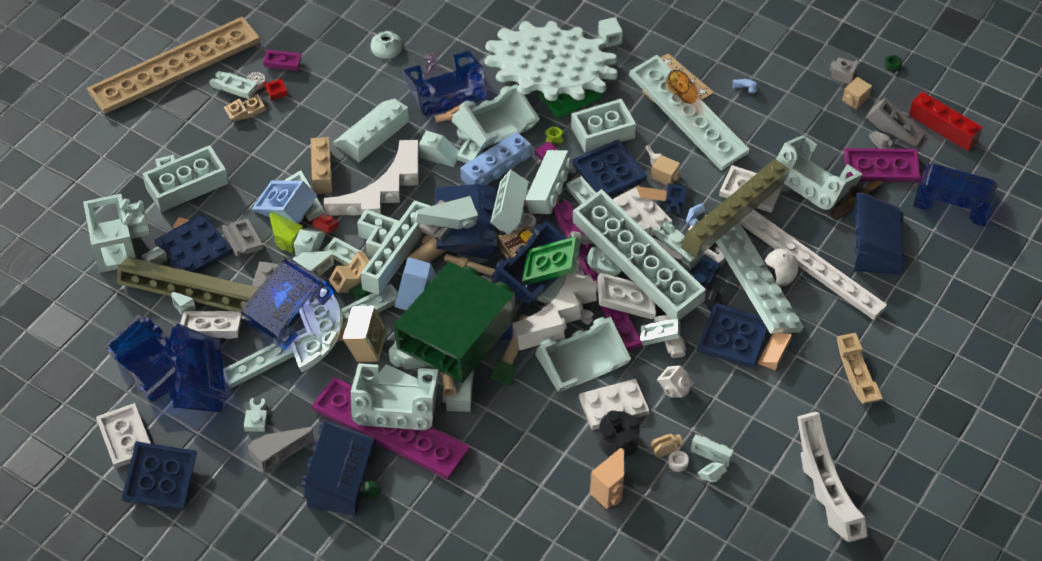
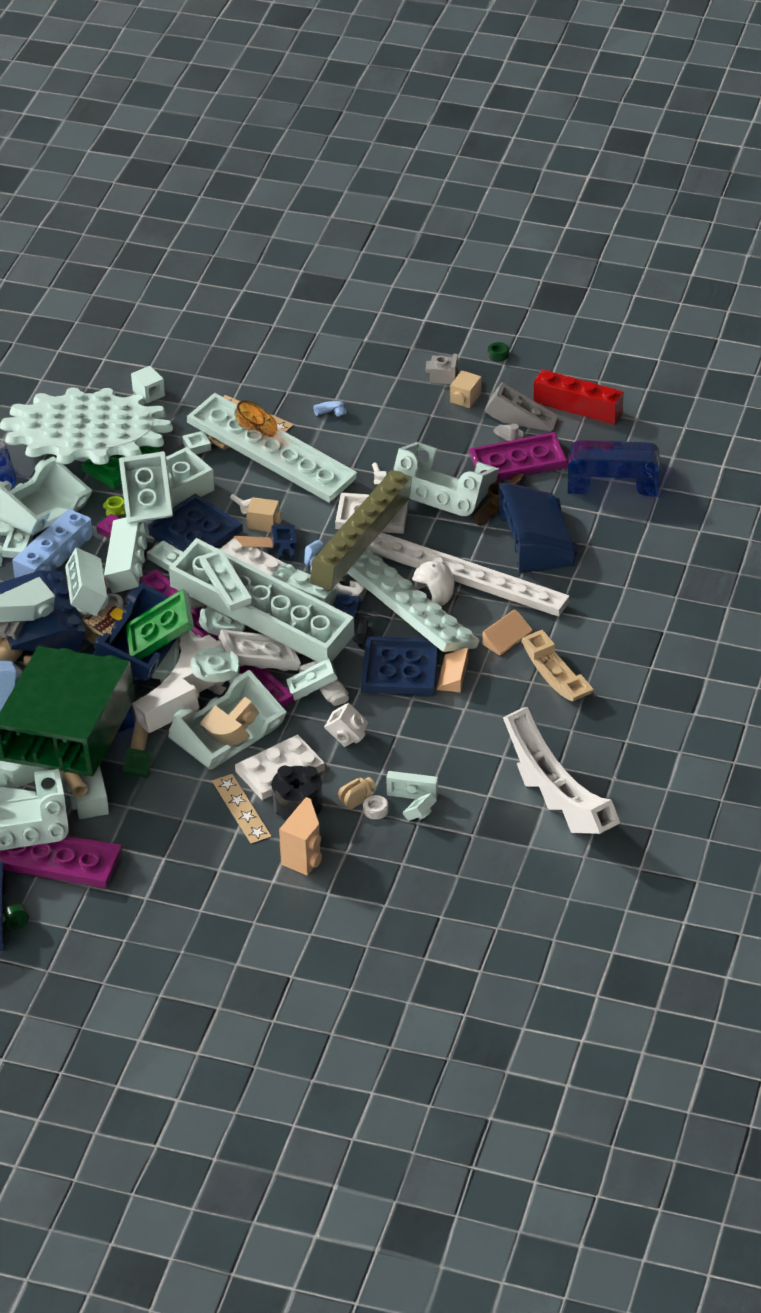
camera: 15 degrees left, 10 degrees down
none -> light aqua slope [119,451,173,524]
none -> light aqua plate [182,431,211,454]
none -> light aqua tile [191,648,240,682]
none -> tan brick [199,697,260,746]
none -> light aqua plate [200,549,252,612]
none -> tan sticker [212,774,271,844]
none -> white hand [372,462,387,484]
none -> light nougat slope [483,609,533,656]

